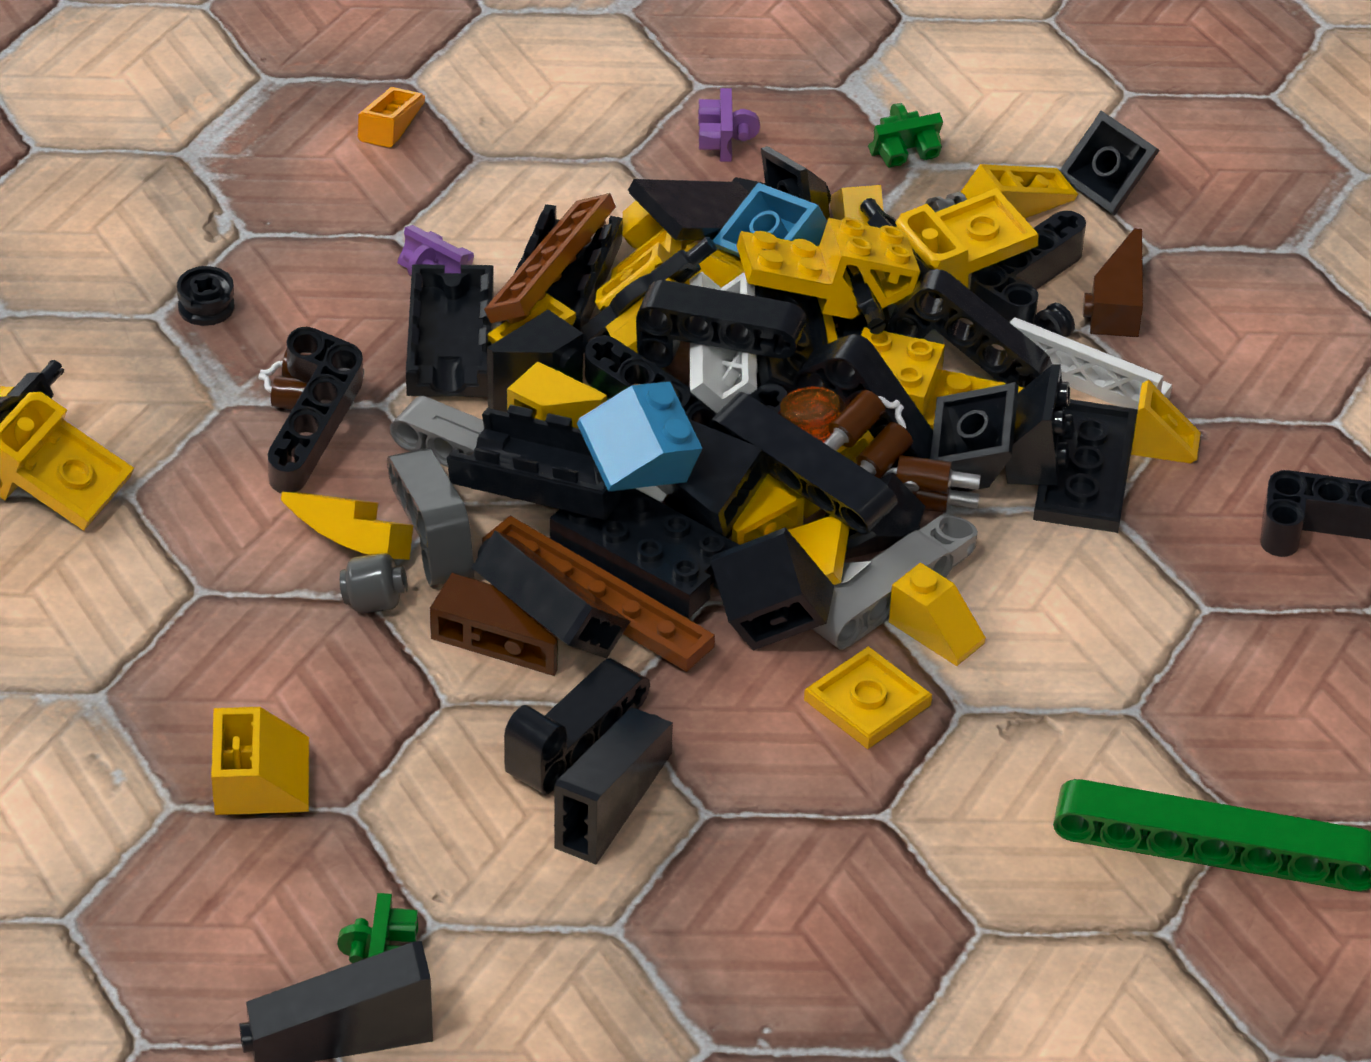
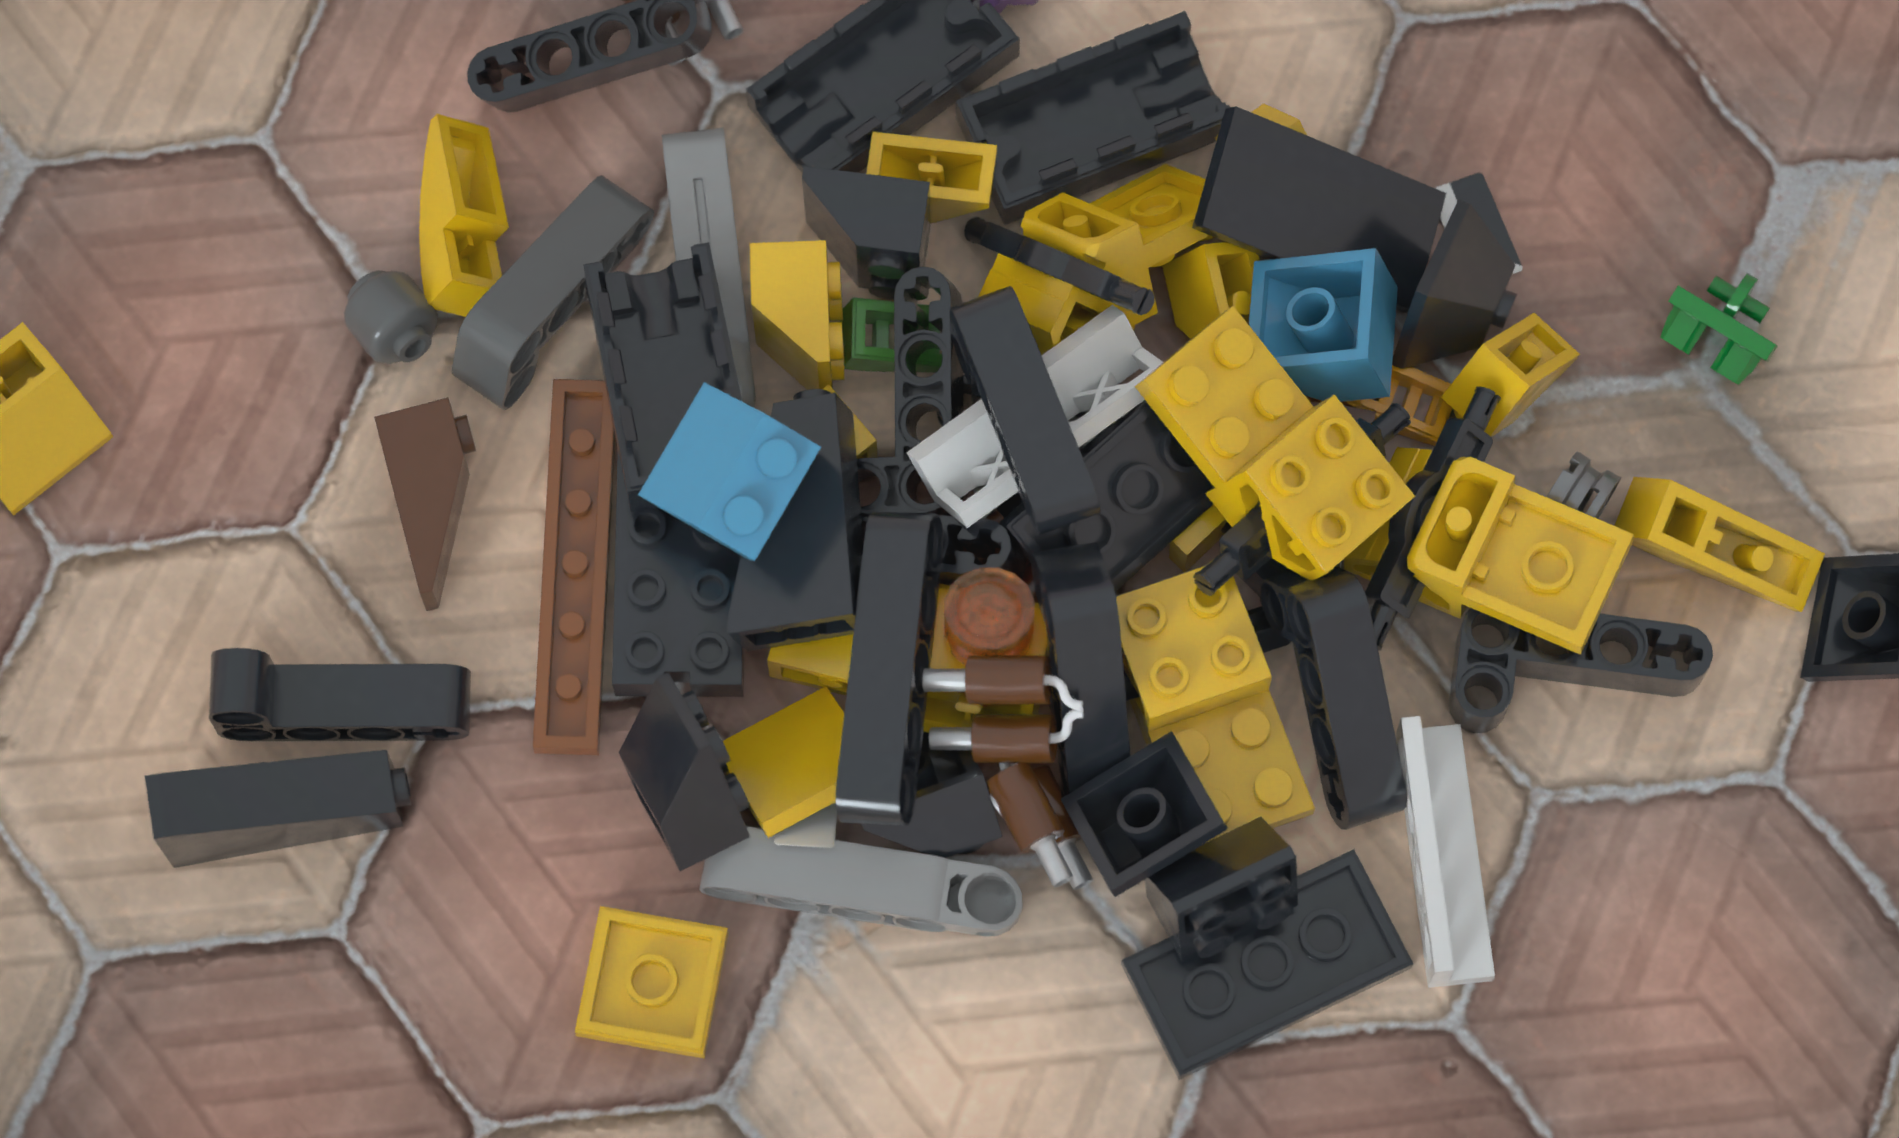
camera: 55 degrees right, 30 degrees up
black slope [471,531,631,659] -> none
dark orange plate [484,193,616,324] -> none
medium lavender hips [698,88,760,162] -> none
yellow slope [889,562,986,666] -> none
black bush [1034,302,1075,337] -> none
reddish brown slope [1083,228,1143,337] -> none
yellow slope [1131,380,1201,464] -> none

